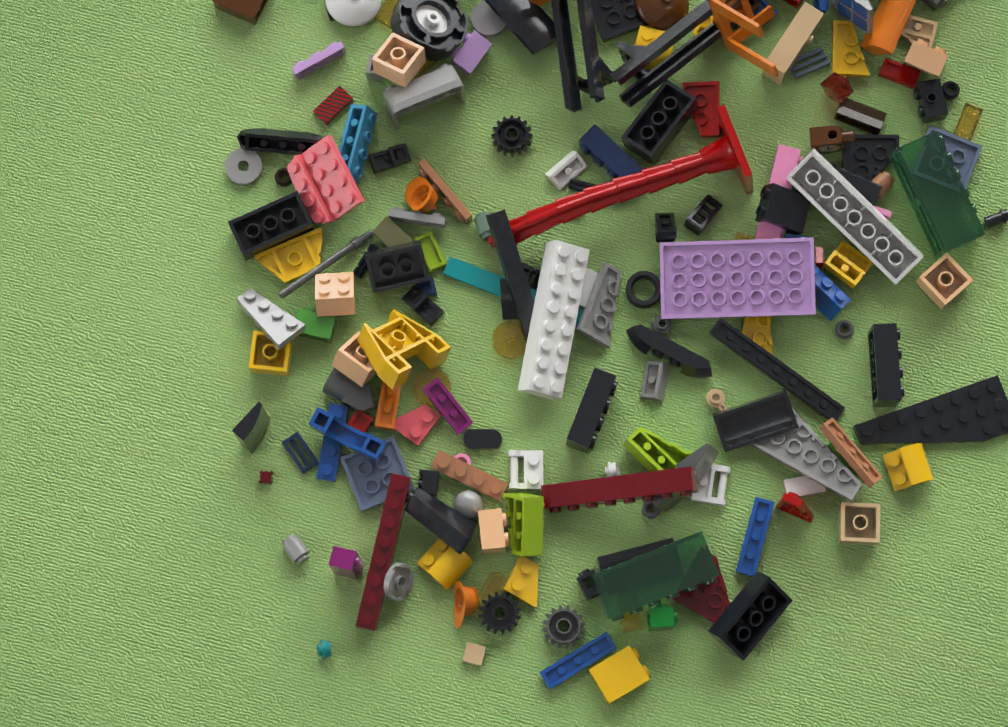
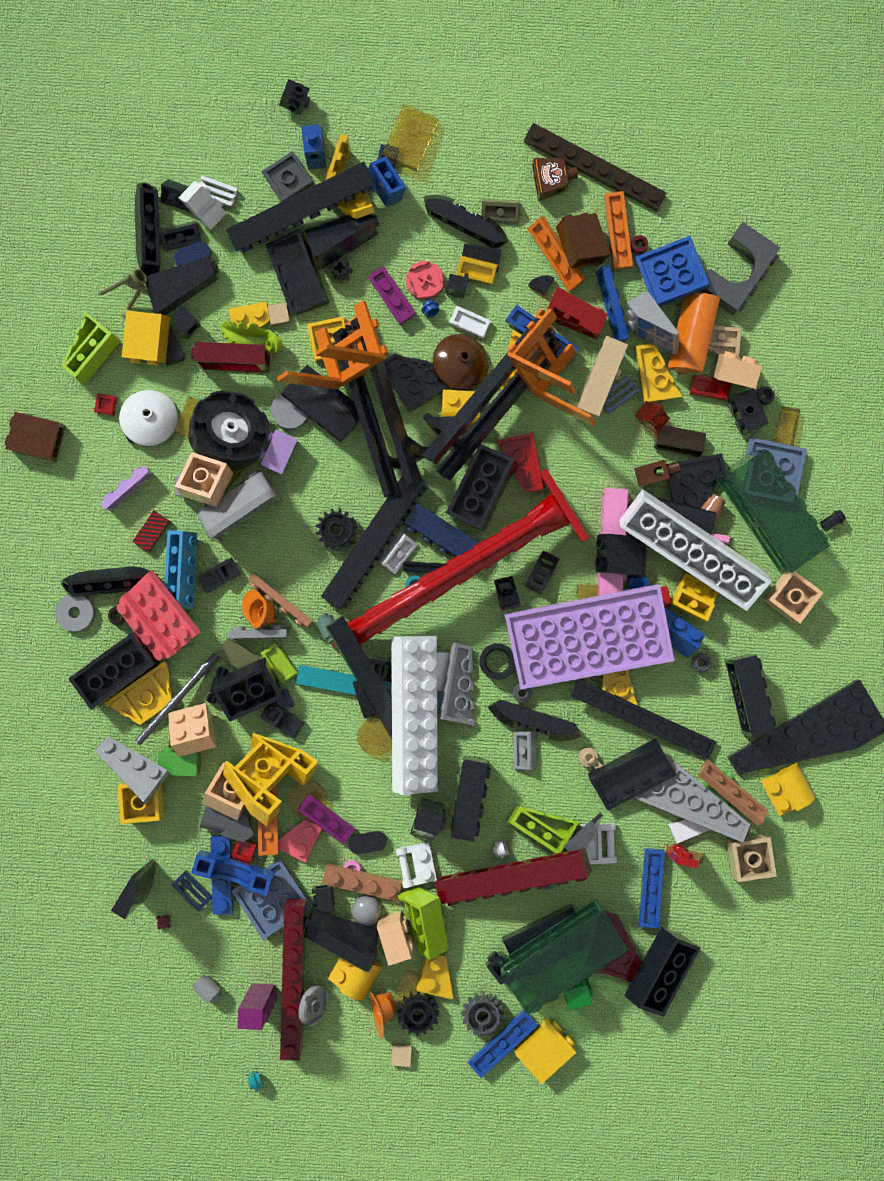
camera: 15 degrees left, 10 degrees up
none -> black brick [321,474,427,610]
none -> black wedge [410,797,446,840]

